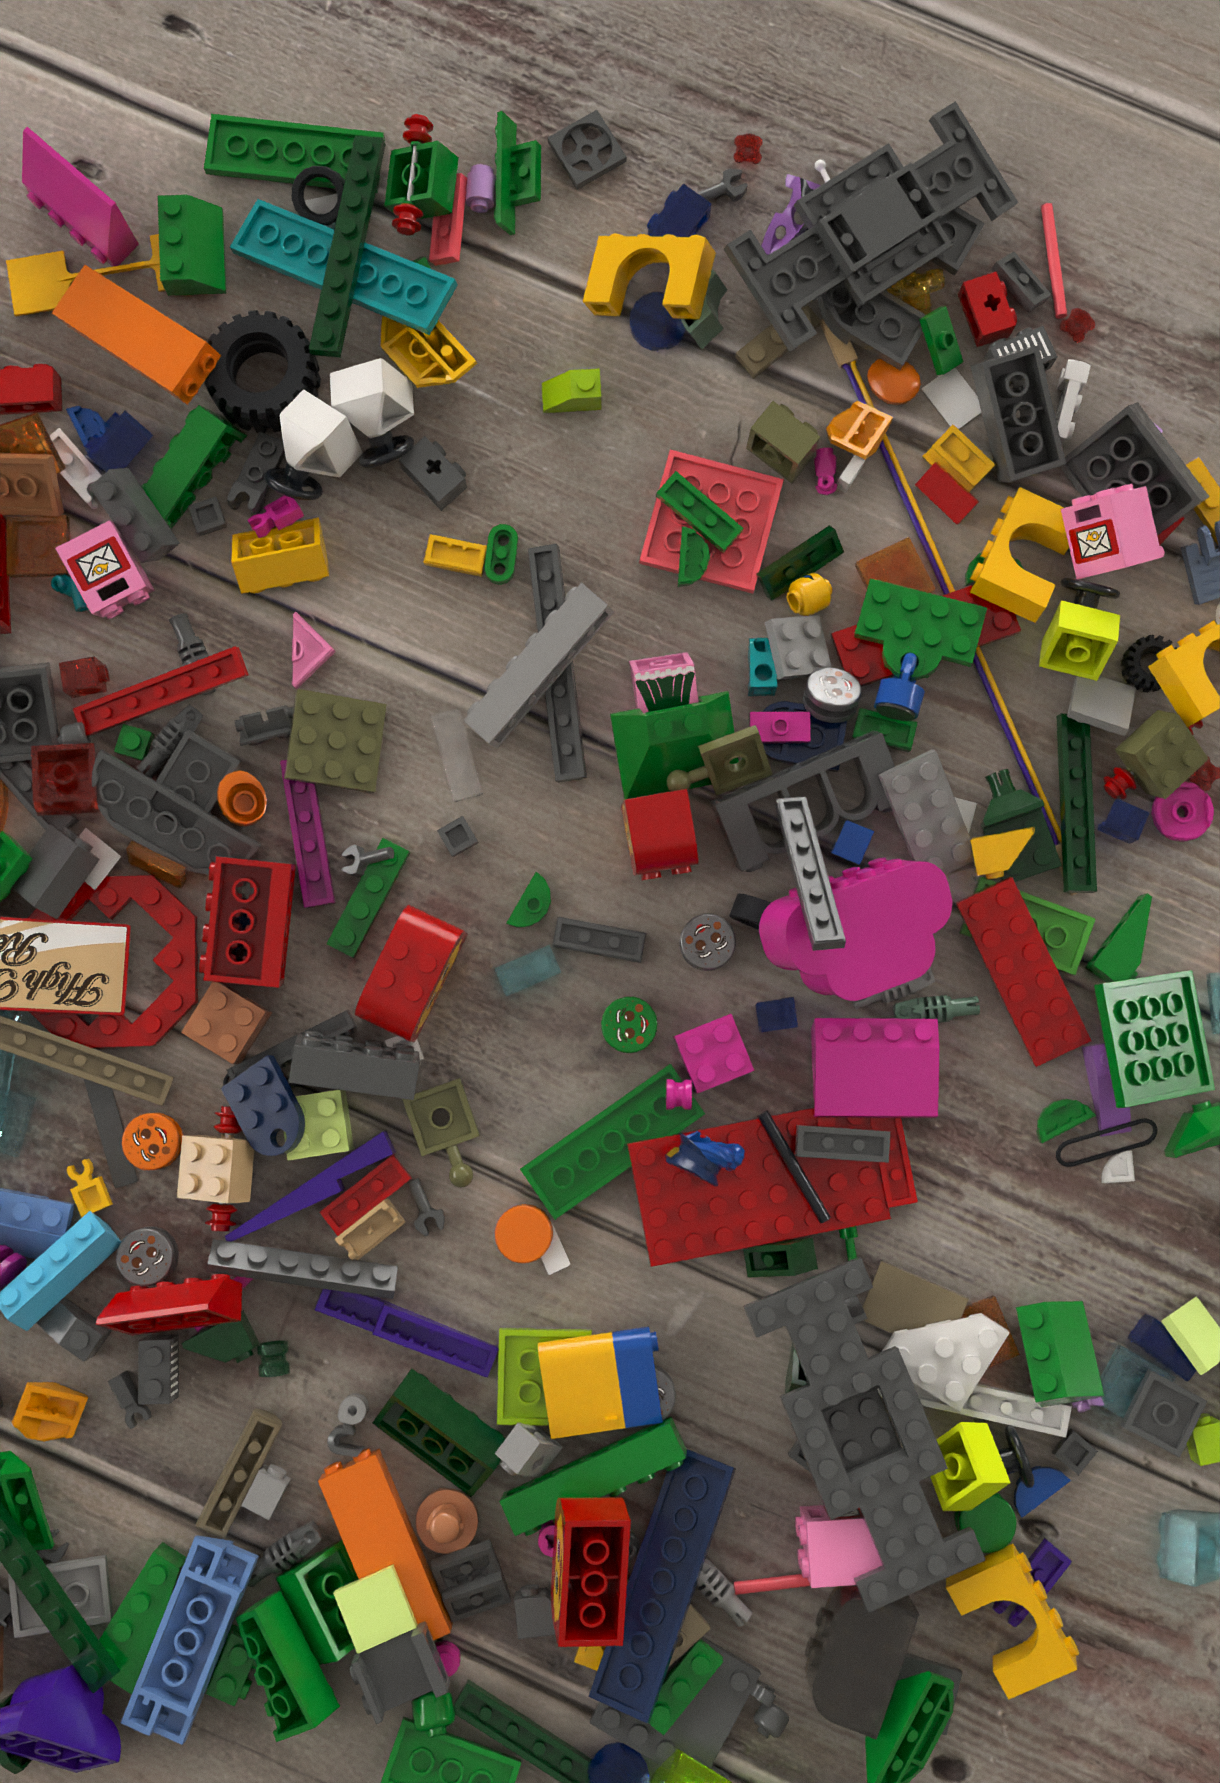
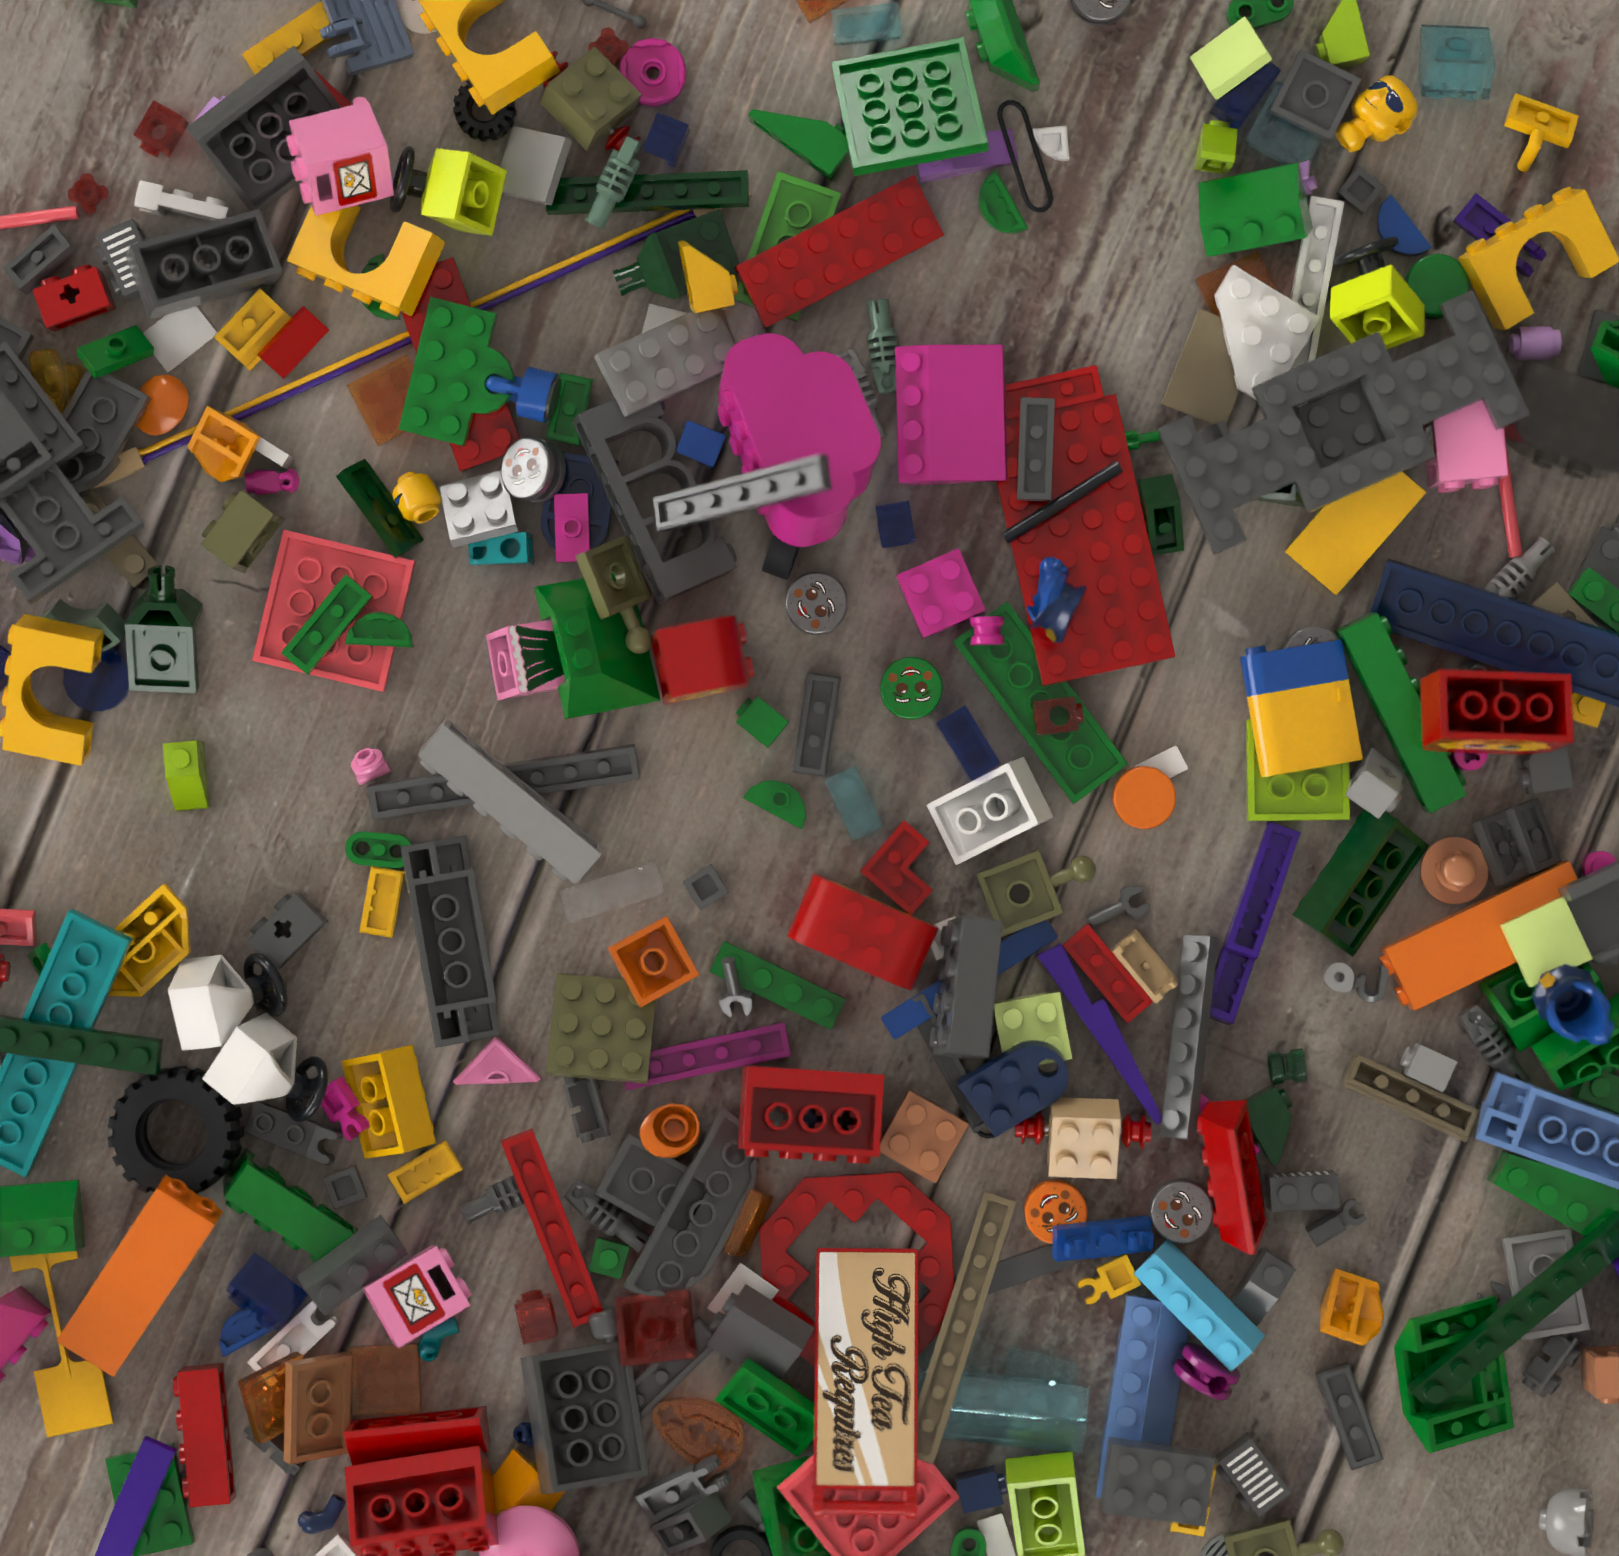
camera: 90 degrees left, 5 degrees up
none -> plate [125,565,203,694]
none -> clear red brick [134,100,189,158]
none -> bright pink plate [351,748,391,785]
none -> yellow plate [387,1140,464,1204]
none -> dark grey slope [400,835,501,1048]
none -> sand green hinge [585,136,641,229]
none -> orange slope [607,916,699,1008]
none -> green brick [736,696,789,748]
none -> red plate [860,820,933,915]
none -> blue sticker [881,920,1058,1039]
none -> white slope [926,757,1053,865]
none -> clear blue brick [936,705,1001,781]
none -> clear red brick [1032,696,1084,736]
none -> blue plate [1052,1215,1154,1262]
none -> lime slope [1194,120,1238,175]
none -> yellow tile [1285,472,1427,595]
none -> yellow piece [1335,75,1418,152]
none -> yellow plate [1504,93,1579,172]
none -> lavender brick [1509,326,1562,361]
none -> piece [1532,964,1615,1045]

